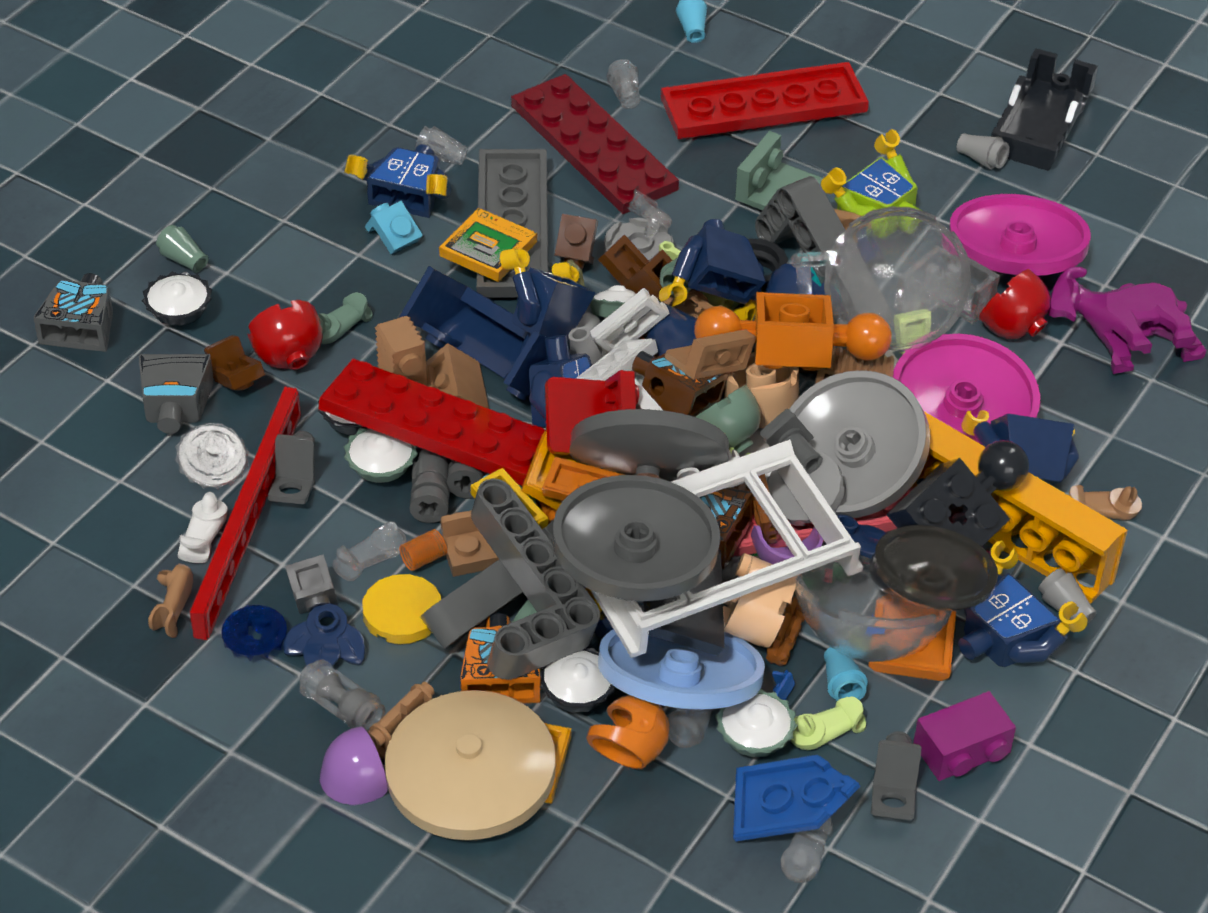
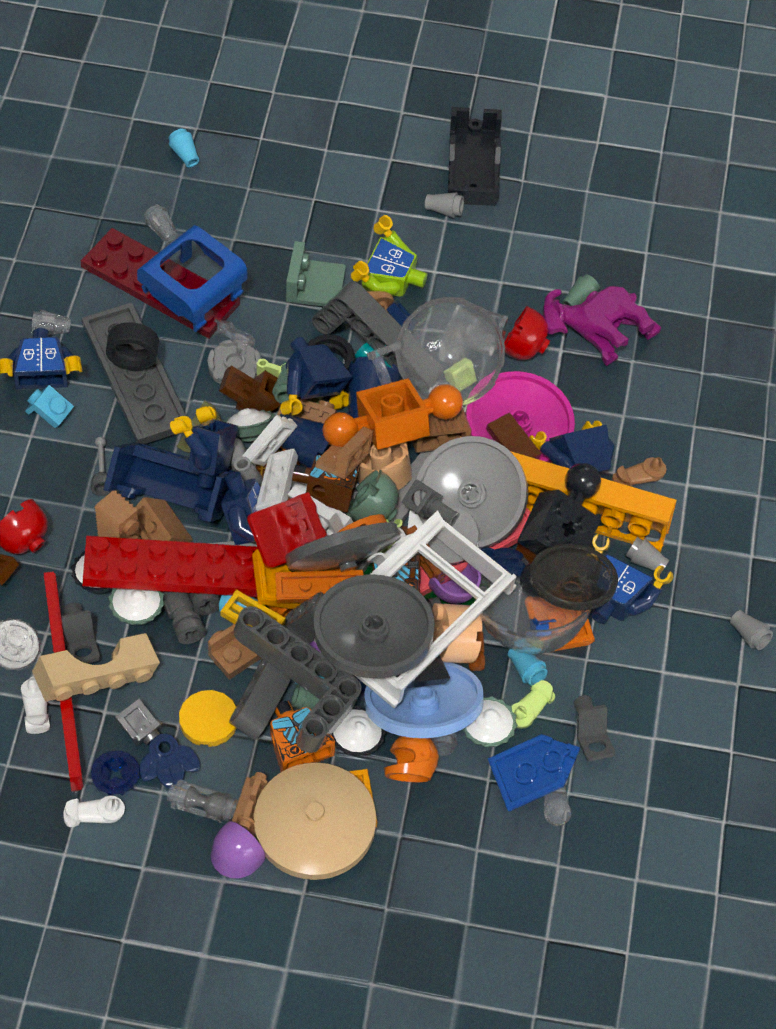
camera: 25 degrees left, 10 degrees up
medium nougat piece [148,564,193,638] -> none
sand green piece [319,292,373,344] -> none
clear piece [333,521,406,581] -> none
orange piece [399,529,447,571] -> none
tile [439,208,537,282] -> none
reddish brown bracket [554,214,598,269] -> none
red plate [661,62,869,139] -> none
blue piece [772,670,795,700] -> none
magenta brick [913,691,1016,781] -> none
dark pink dish [948,194,1091,276] -> none
none -> tan arch [32,633,160,702]
none -> white piece [63,796,125,827]
none -> black tyre [105,322,159,370]
none -> blue piece [137,225,247,332]
none -> reddish brown tile [486,412,542,459]
none -> sand green cone [562,274,600,306]
none -> light grey cone [730,610,773,650]

